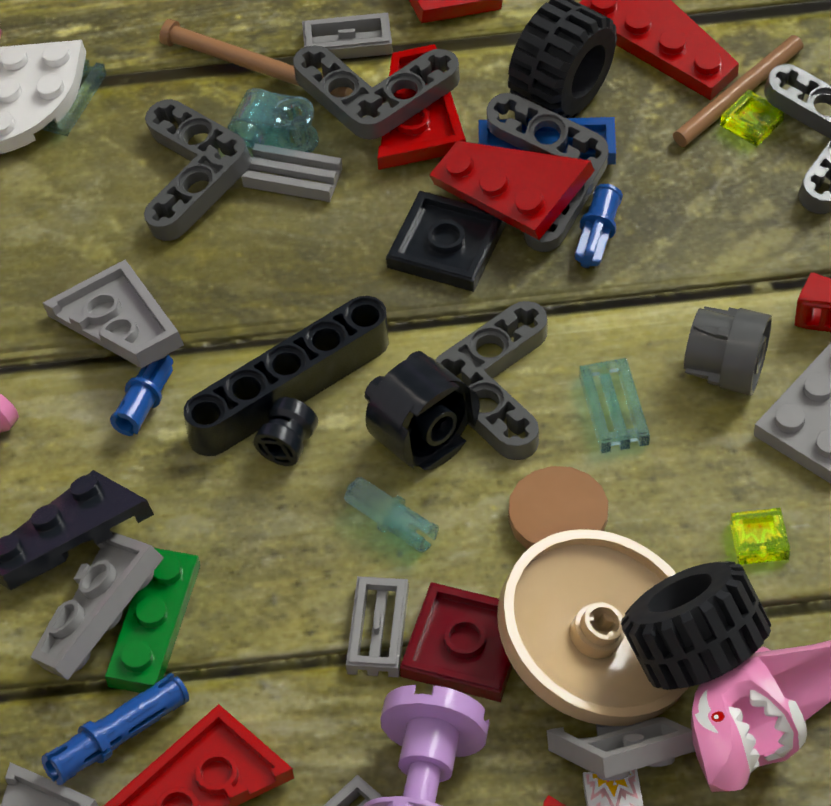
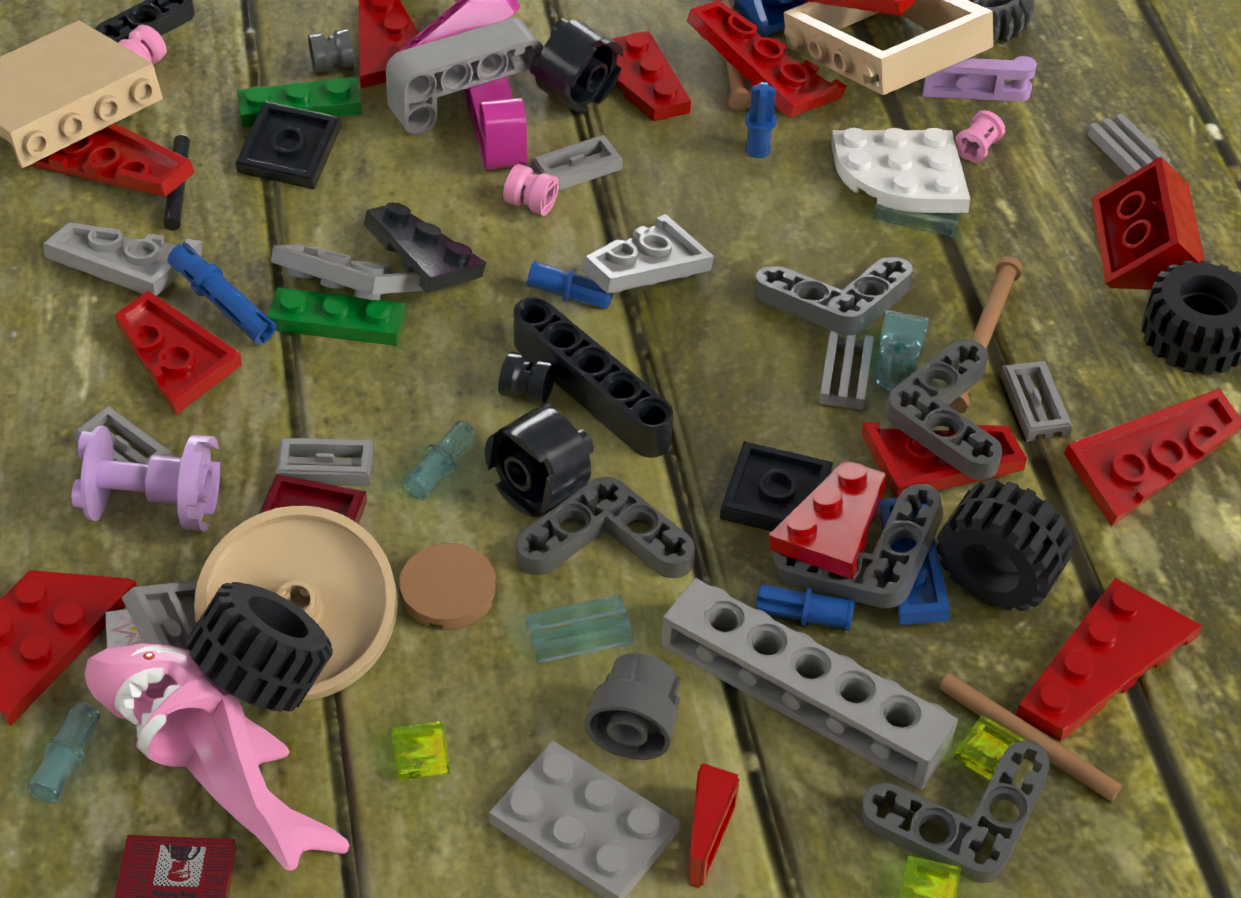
camera: 80 degrees right, 5 degrees down
none -> light grey brick [661,578,958,790]

